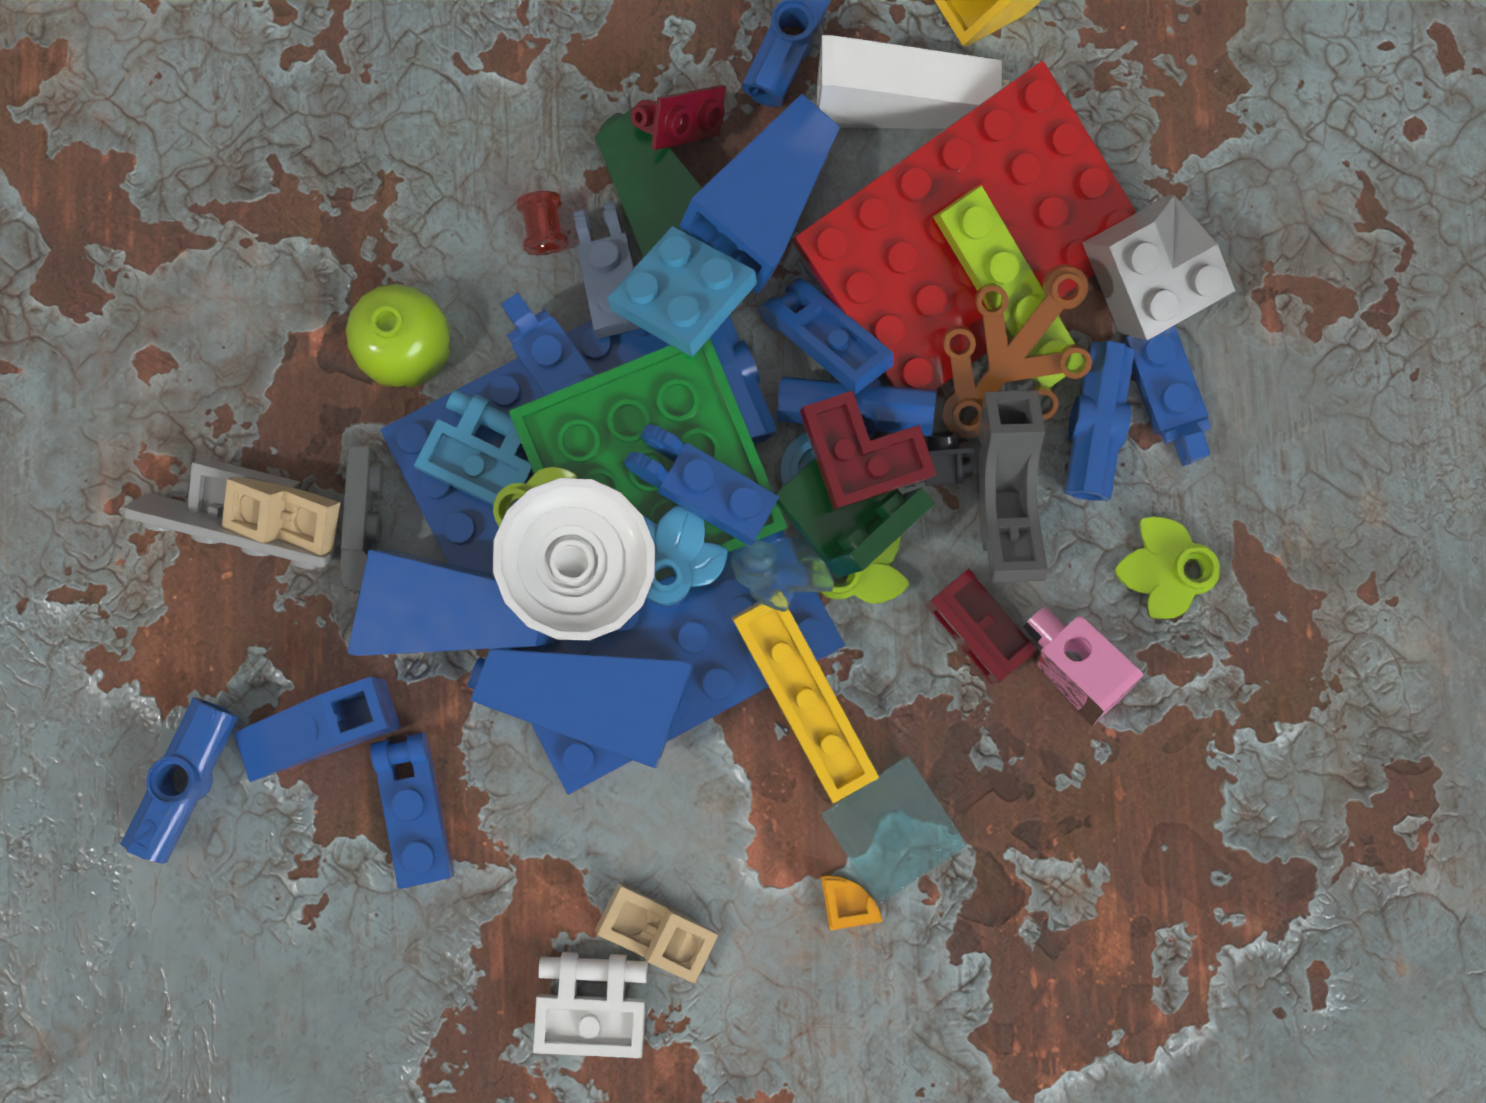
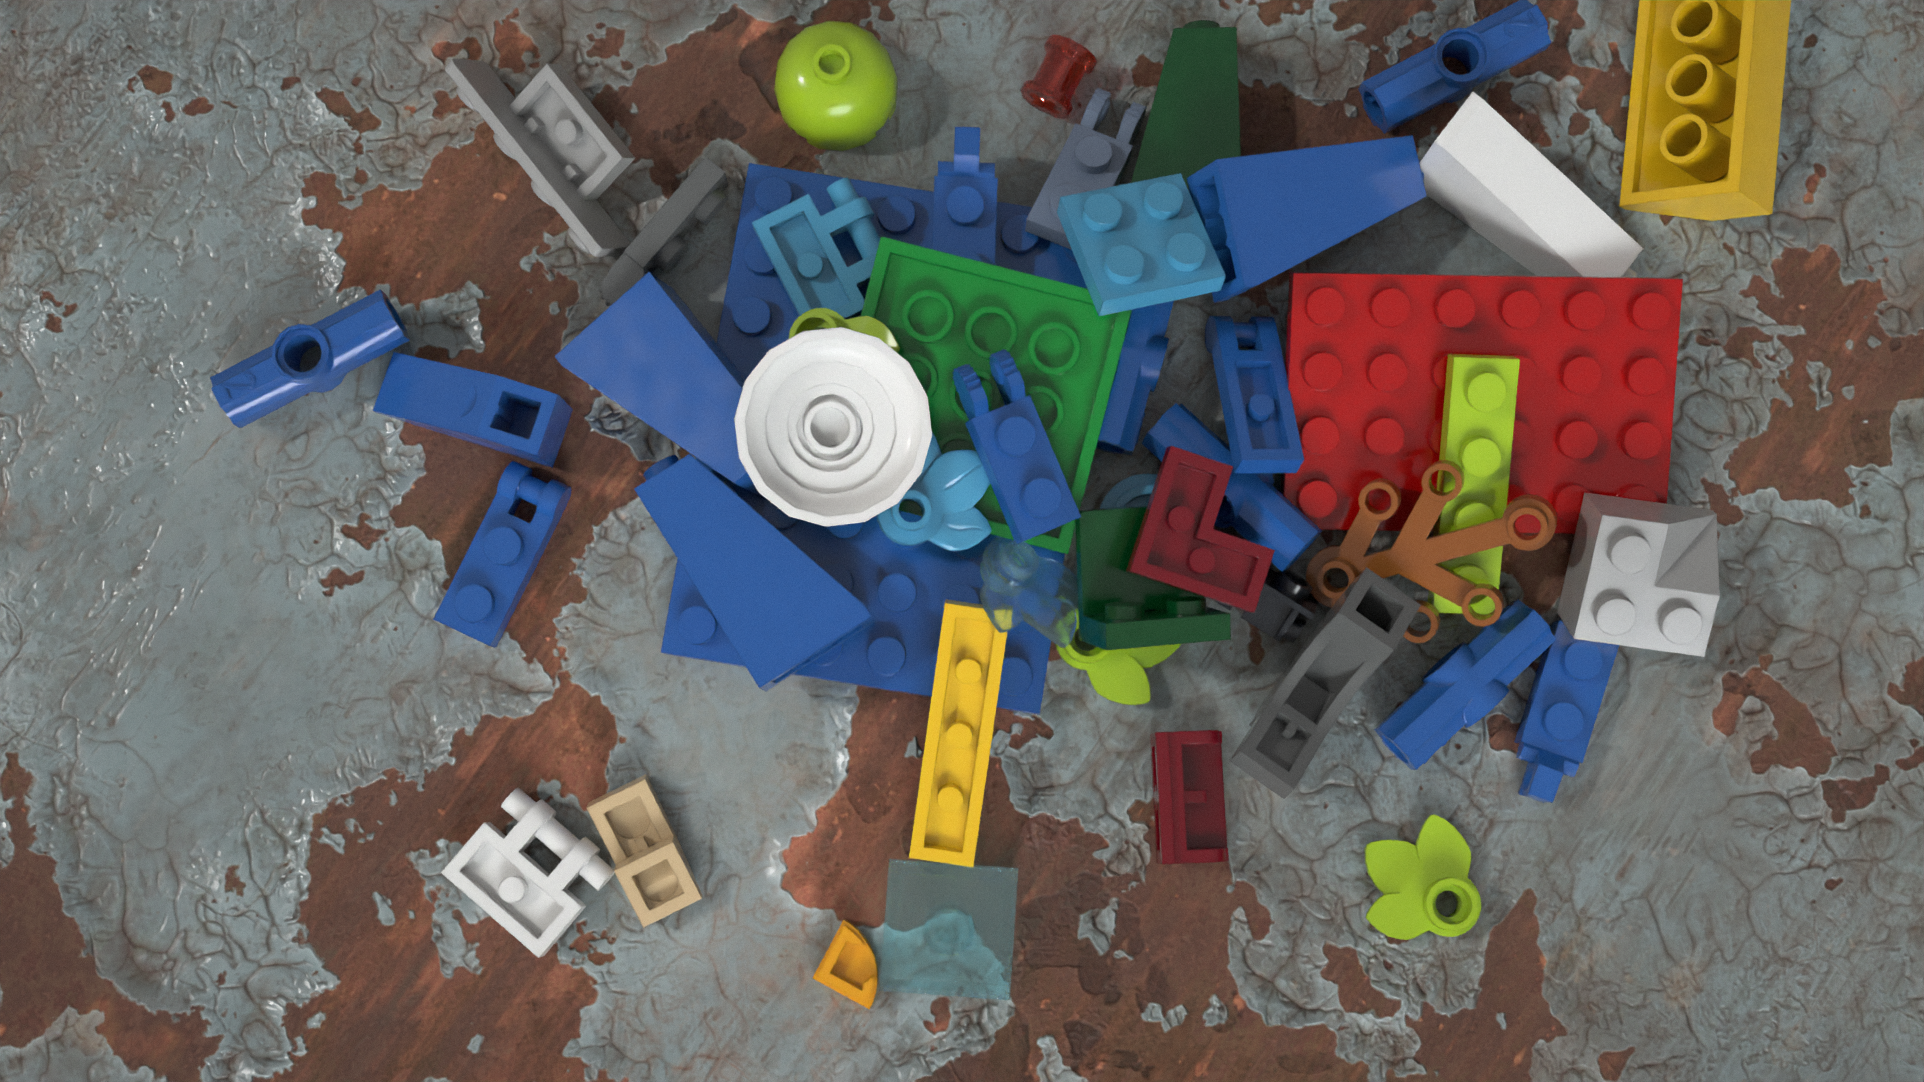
camera: 40 degrees right, 0 degrees up
tan slope [222,476,340,556] -> none
dark red hinge [631,85,726,150] -> none
bright pink torso [1023,606,1144,726] -> none

